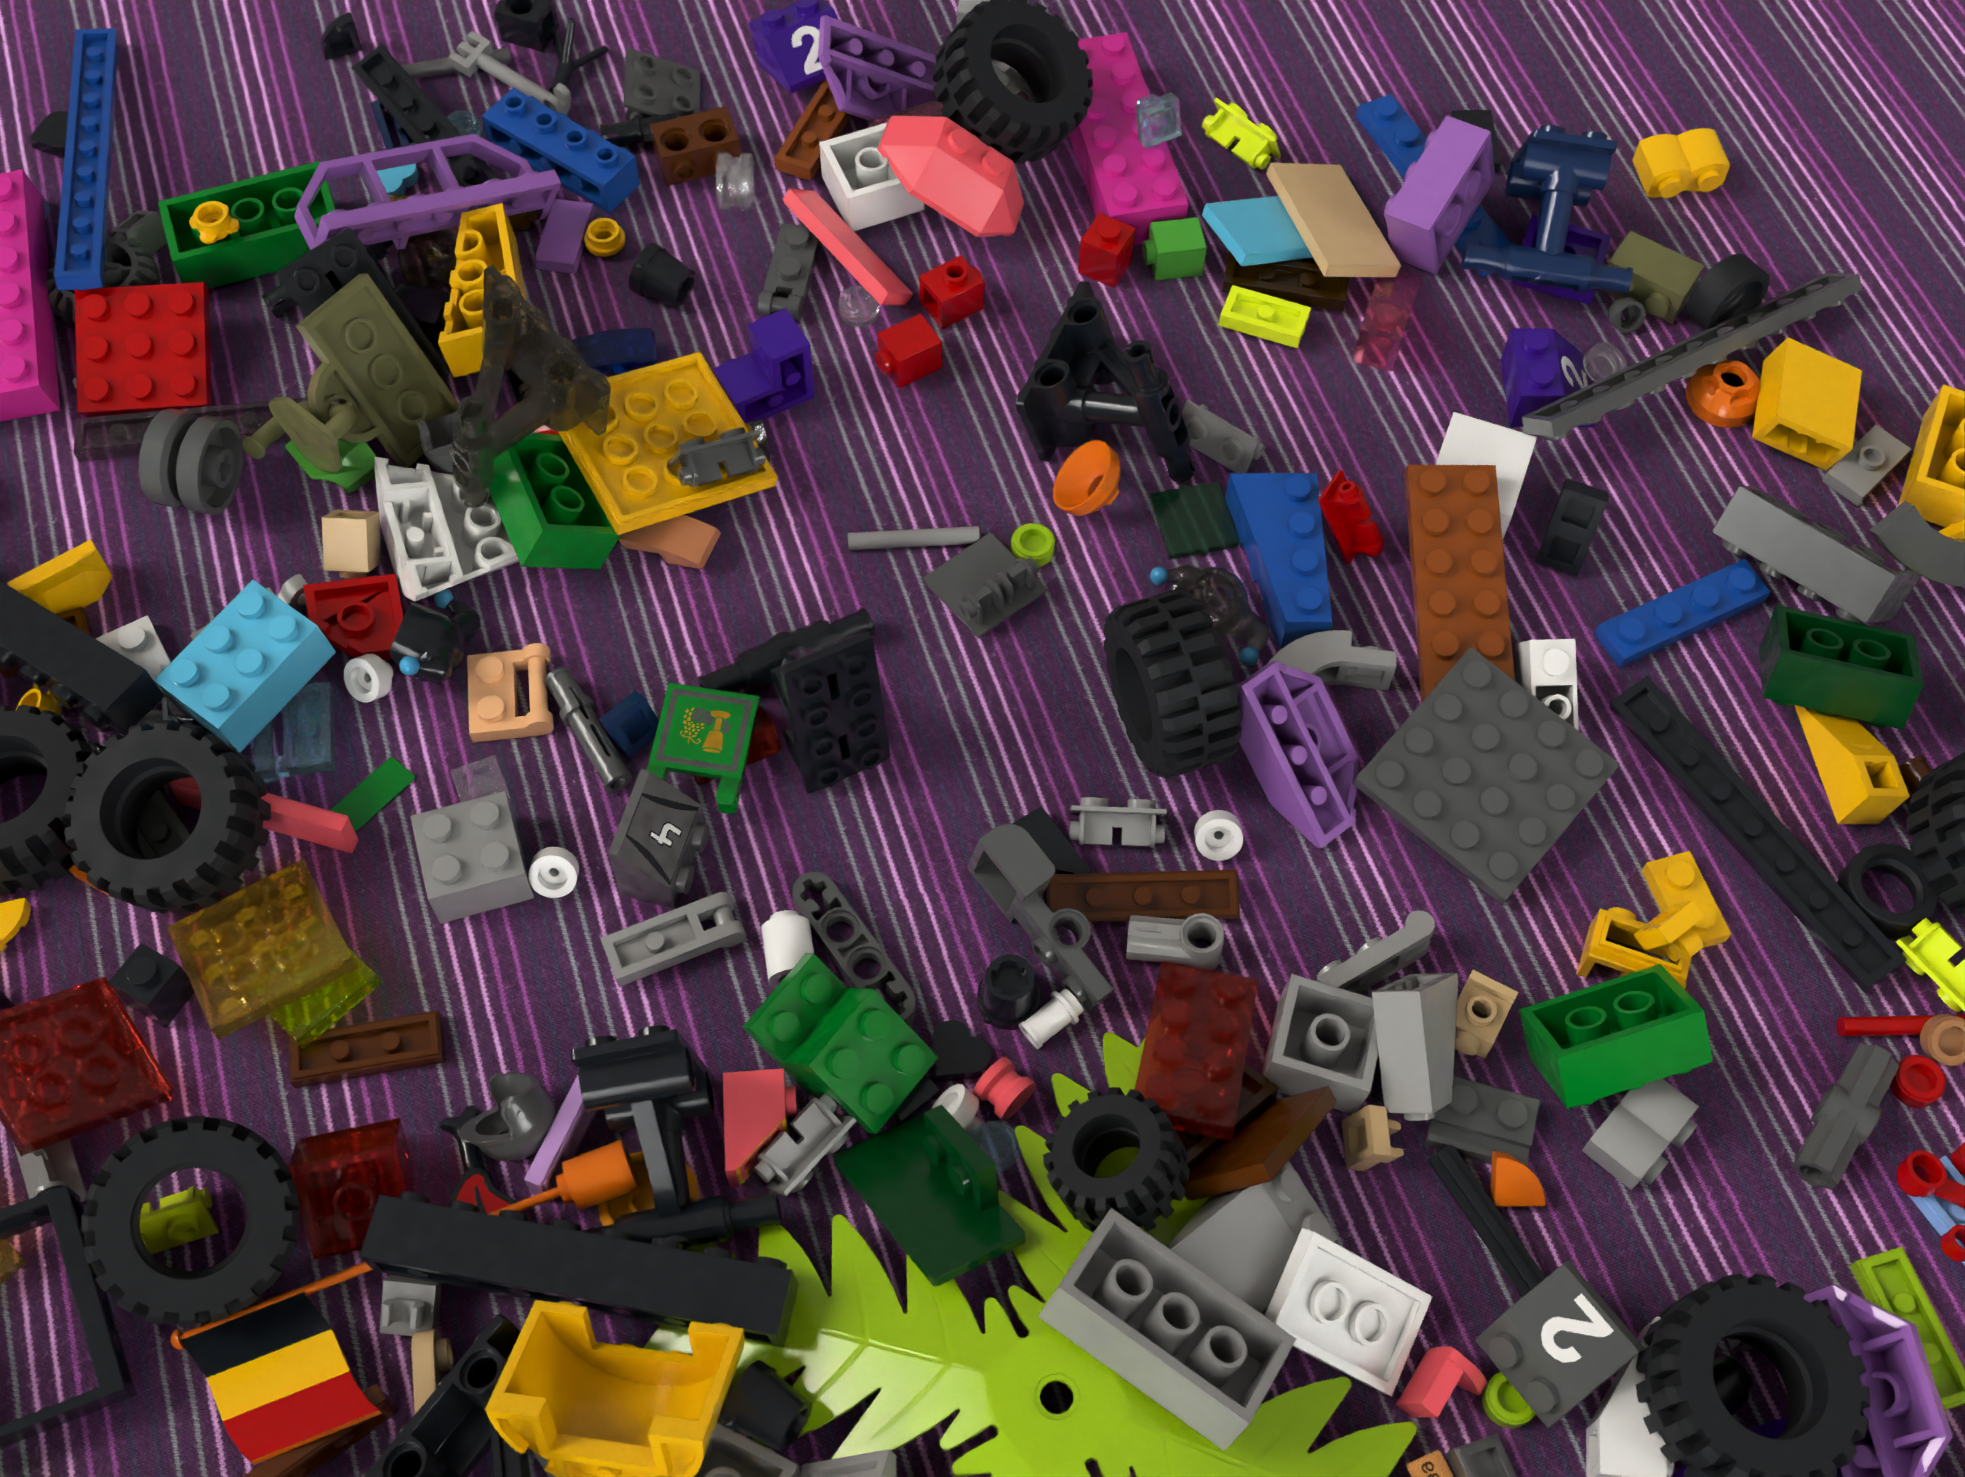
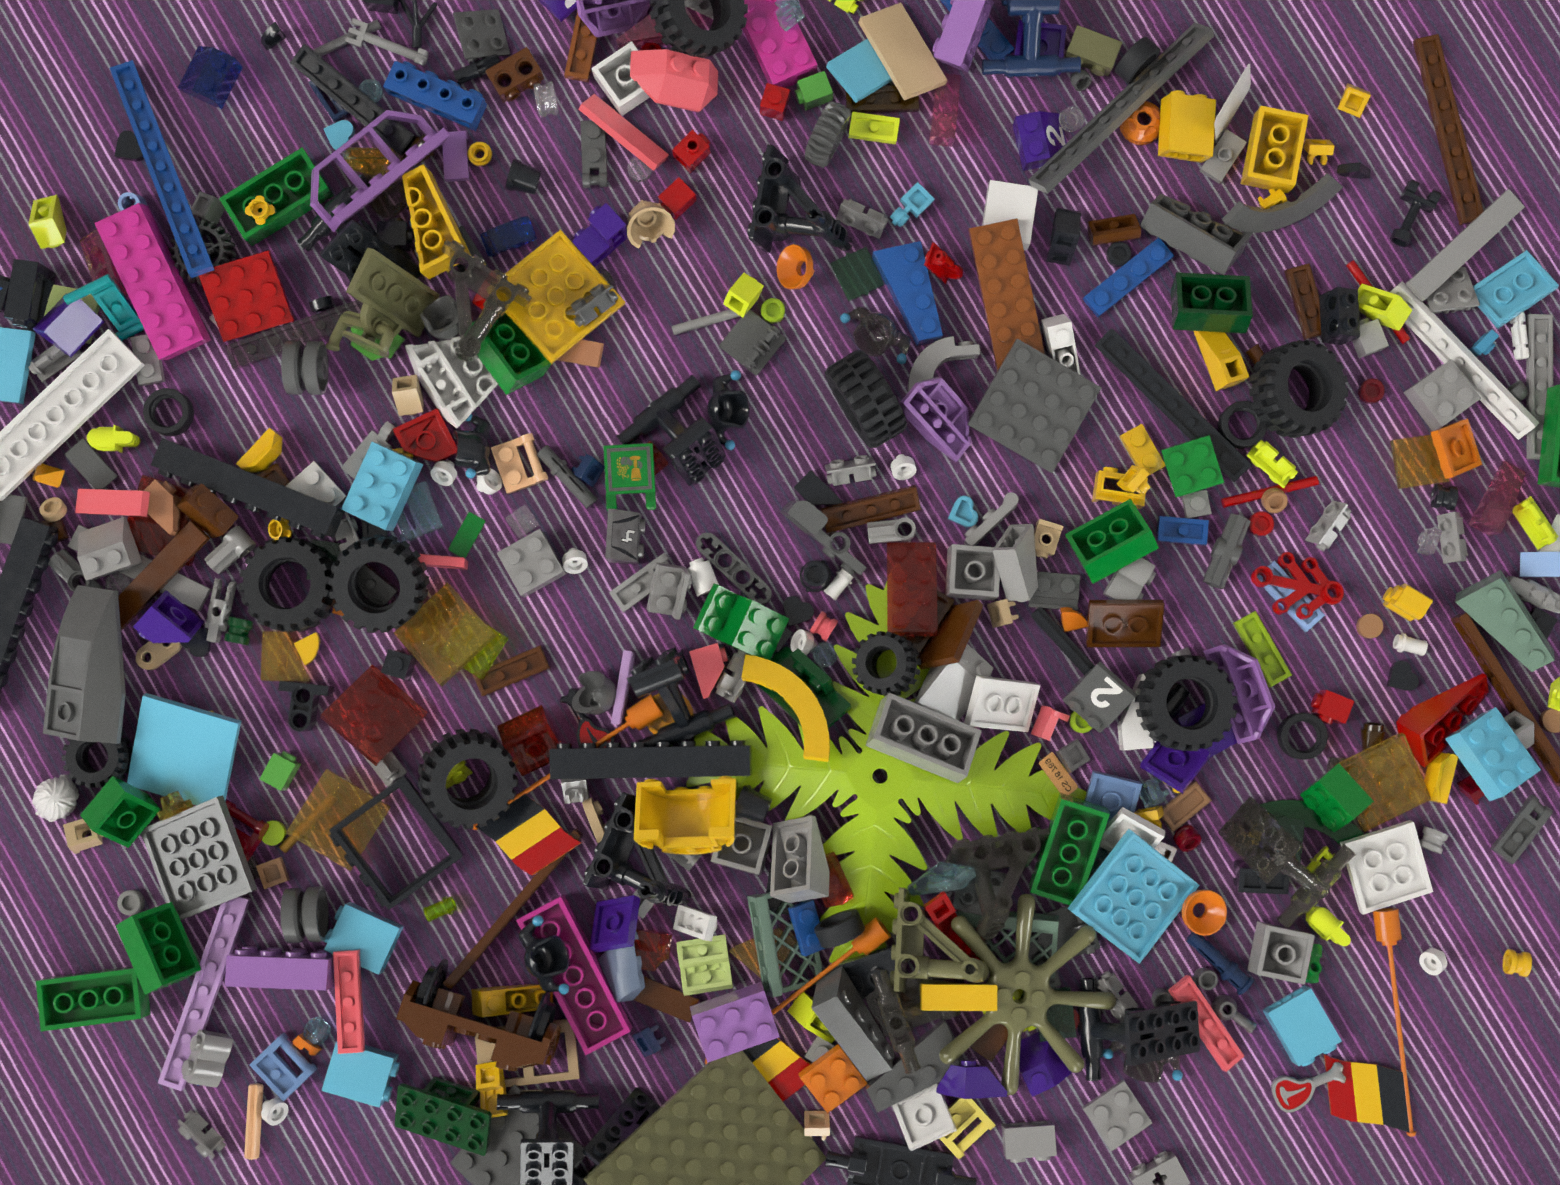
camera: 10 degrees left, 25 degrees up
none -> clear blue slope [178,46,243,110]
none -> black tile [309,296,335,313]
none -> white tile [476,469,502,495]
none -> tan helmet [627,200,675,249]
none -> light grey bracket [646,562,692,620]
none -> black piece [707,370,749,450]
none -> neon yellow brick [723,273,764,318]
none -> yellow tile [741,654,830,762]
none -> dark grey gear [805,101,851,168]
none -> medium azure plate [890,182,935,228]
none -> medium azure tile [948,496,979,528]
none -> reddish brown tile [1086,600,1165,648]
none -> reddish brown brick [1087,214,1141,246]
none -> black tile [1106,242,1131,267]
none -> blue plate [1156,516,1209,546]
none -> green brick [1161,434,1224,498]
none -> light grey plate [1181,490,1212,519]
none -> white sticker [1214,64,1251,143]

